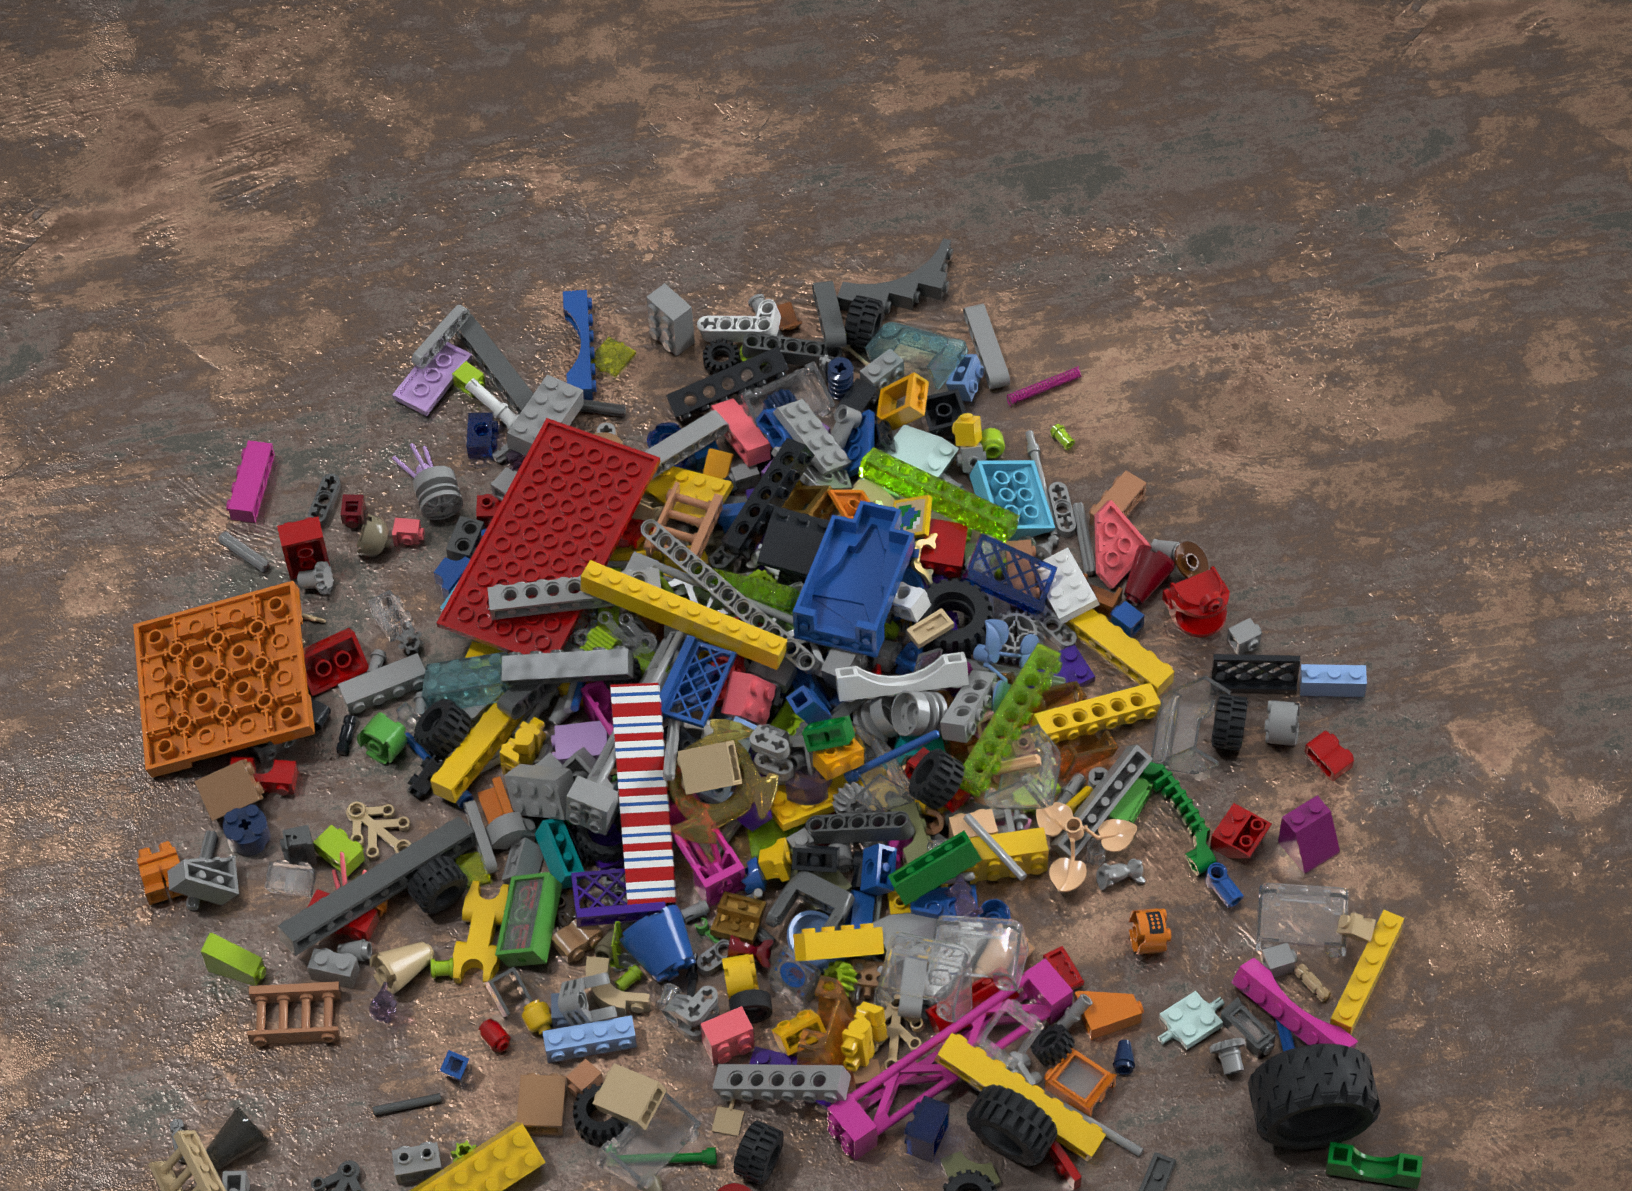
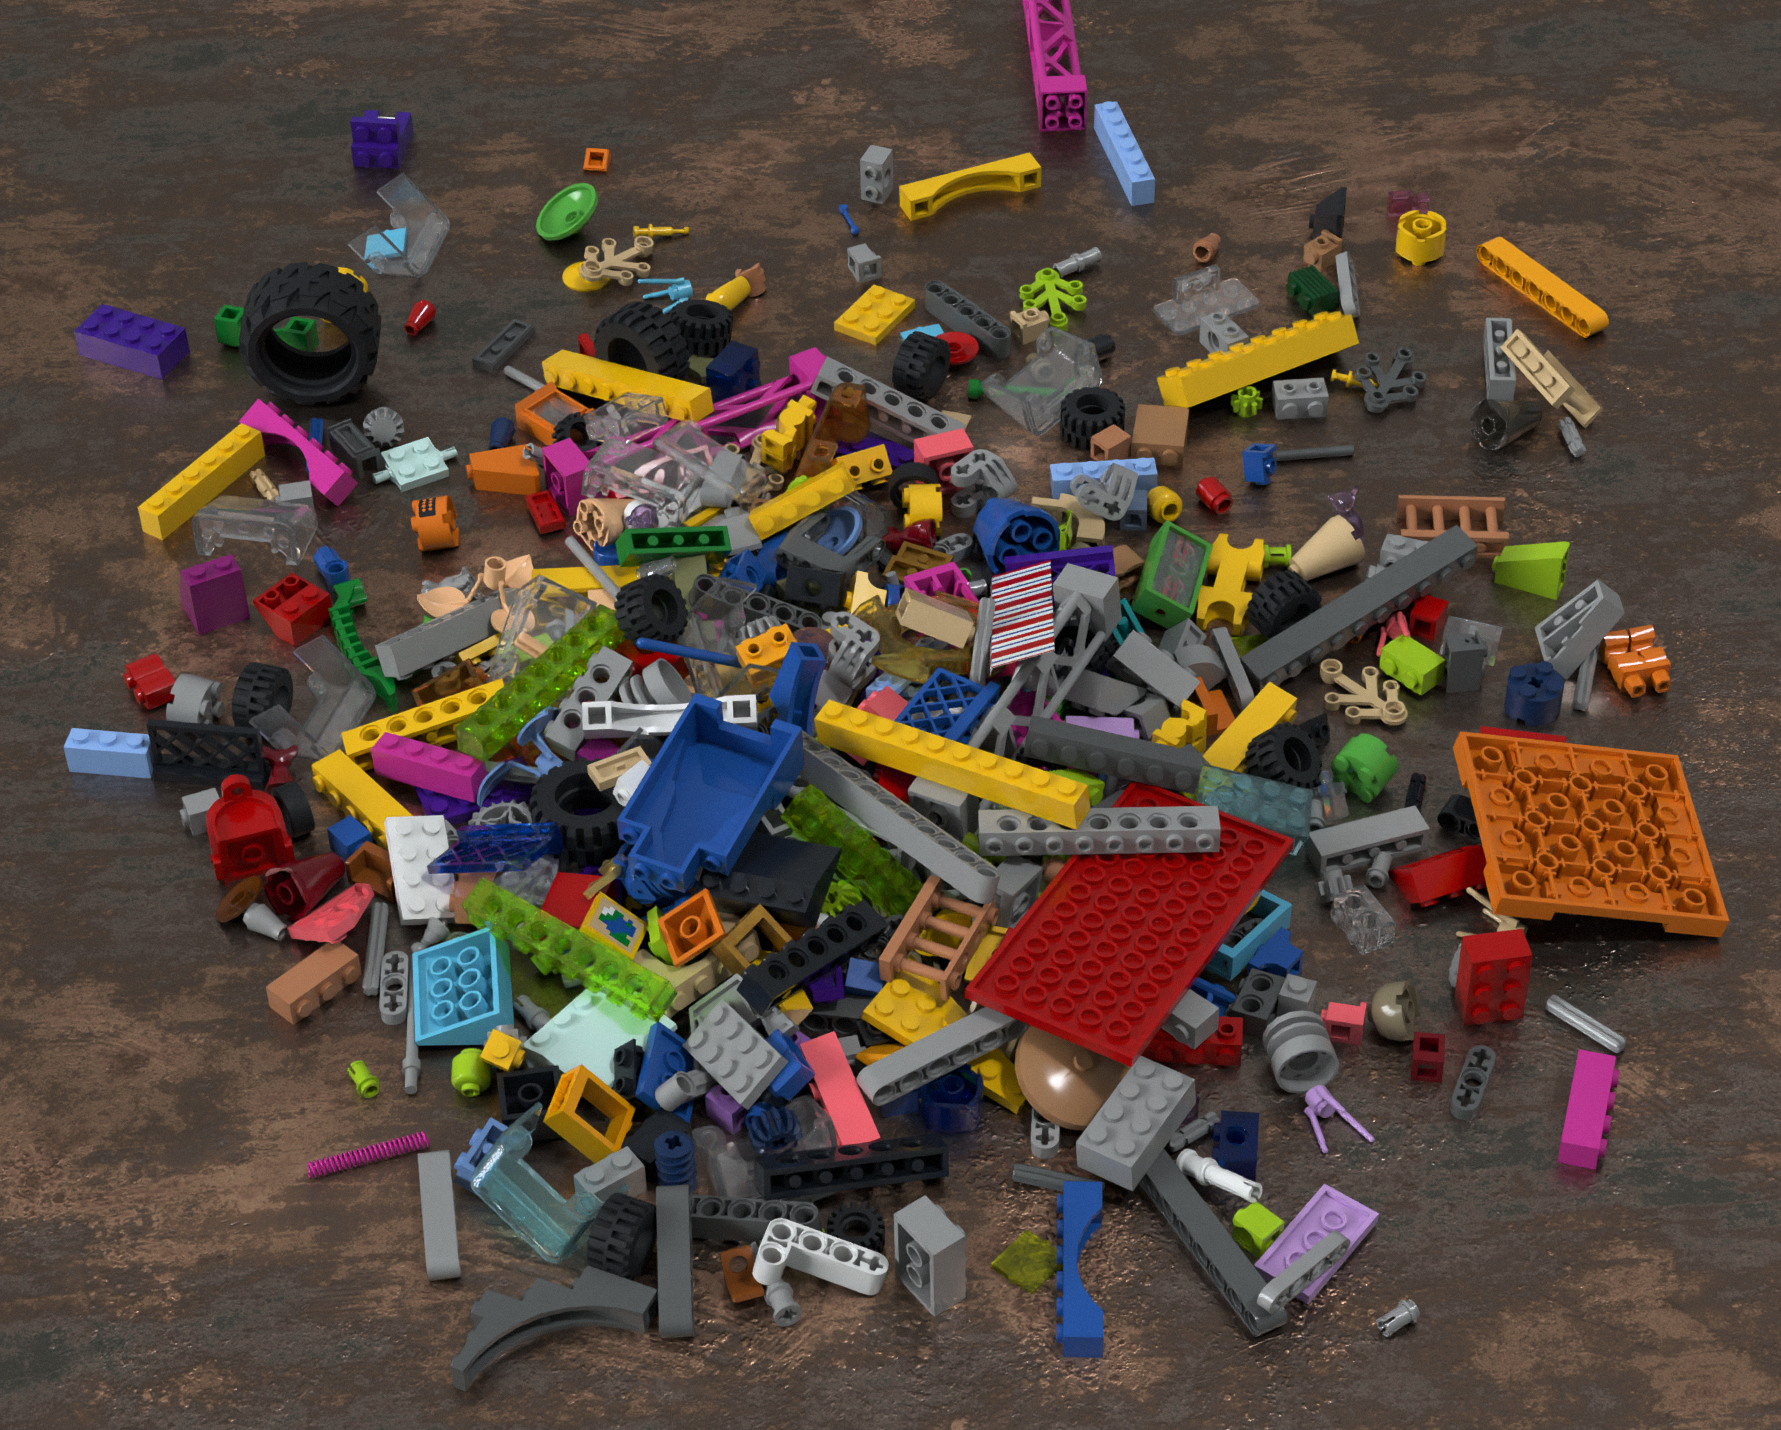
camera: 175 degrees left, 15 degrees down
medium nougat brick [194,759,264,821] -> none
dark grey piece [484,967,533,1017] -> none
tan brick [592,1063,667,1130] -> none
green brick [802,715,855,752] -> none
light grey axle [819,355,831,384] -> none
tan brick [1336,913,1376,941] -> none
none -> dark purple brick [74,304,190,380]
none -> dark red animal [263,745,298,796]
none -> black tyre [271,780,315,839]
none -> dark pink brick [371,732,487,803]
none -> light grey brick [1277,974,1317,1017]
none -> light grey pin [1376,1299,1420,1337]

